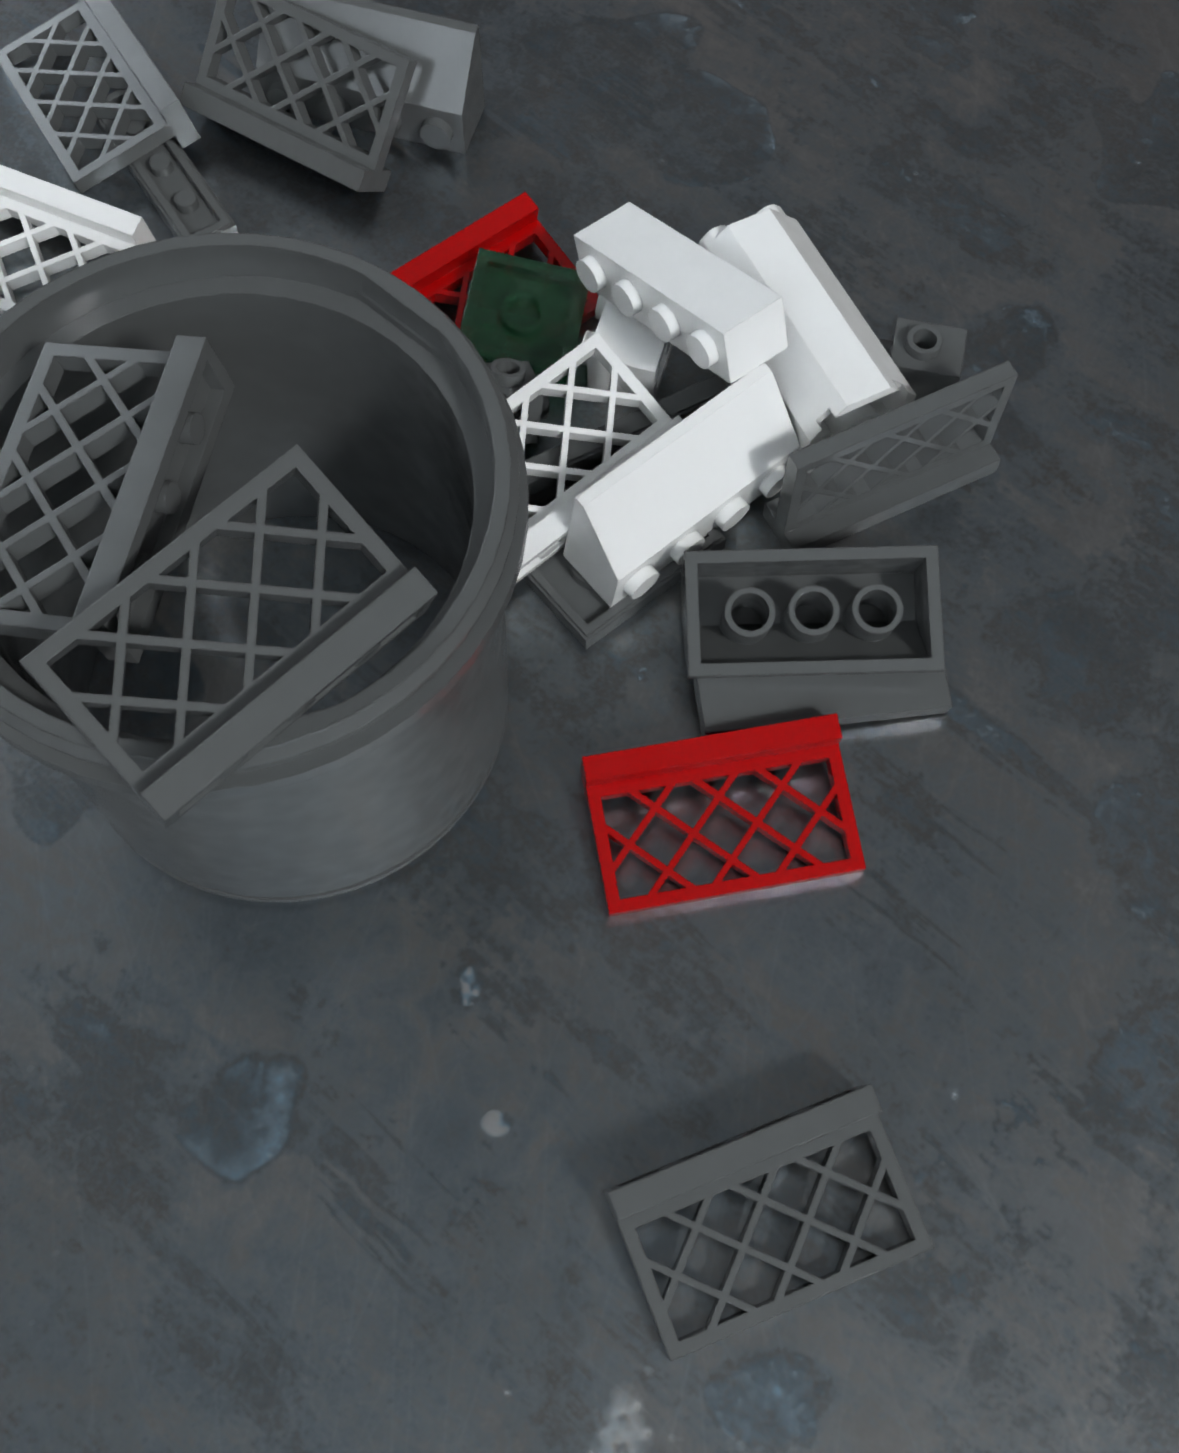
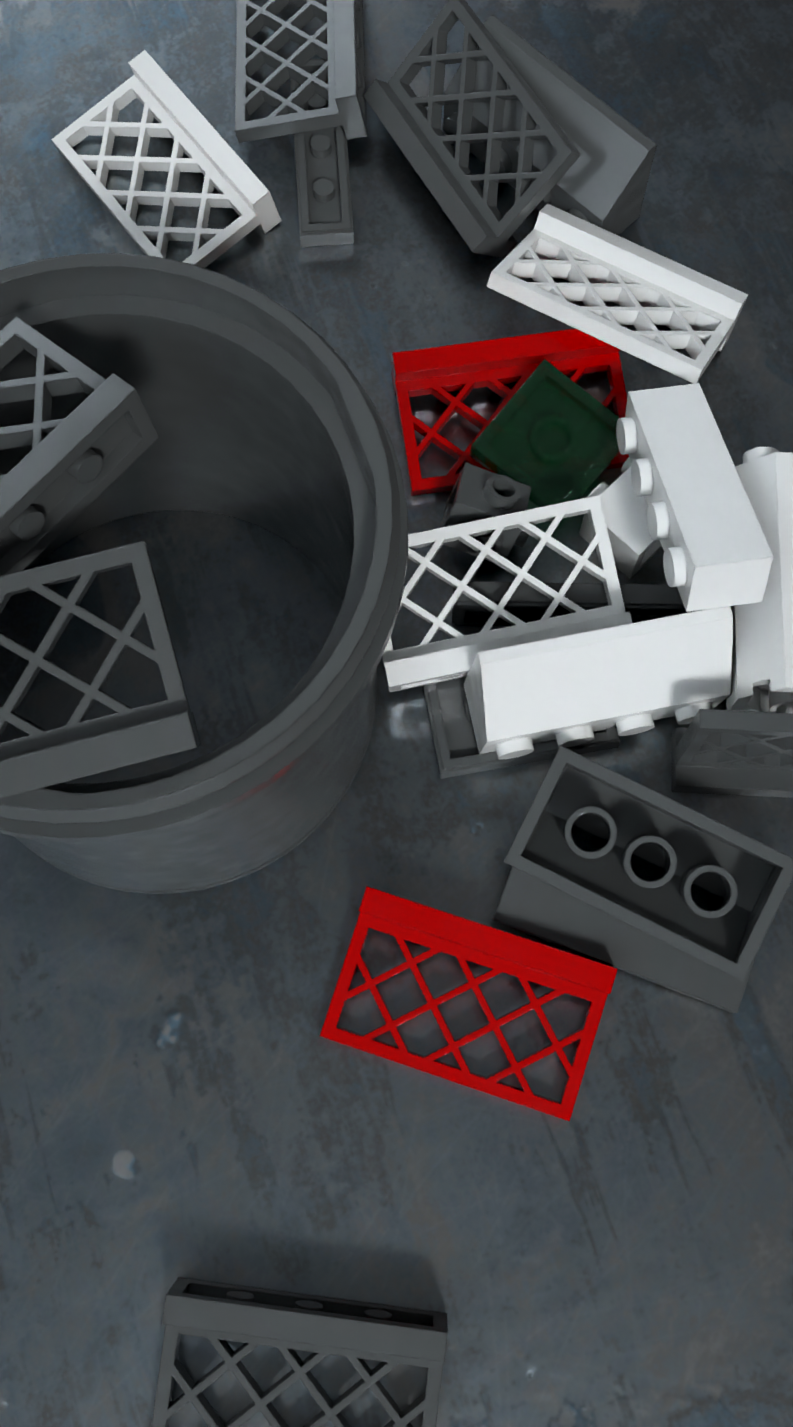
camera: 30 degrees right, 5 degrees up
none -> white fence [487,203,748,384]

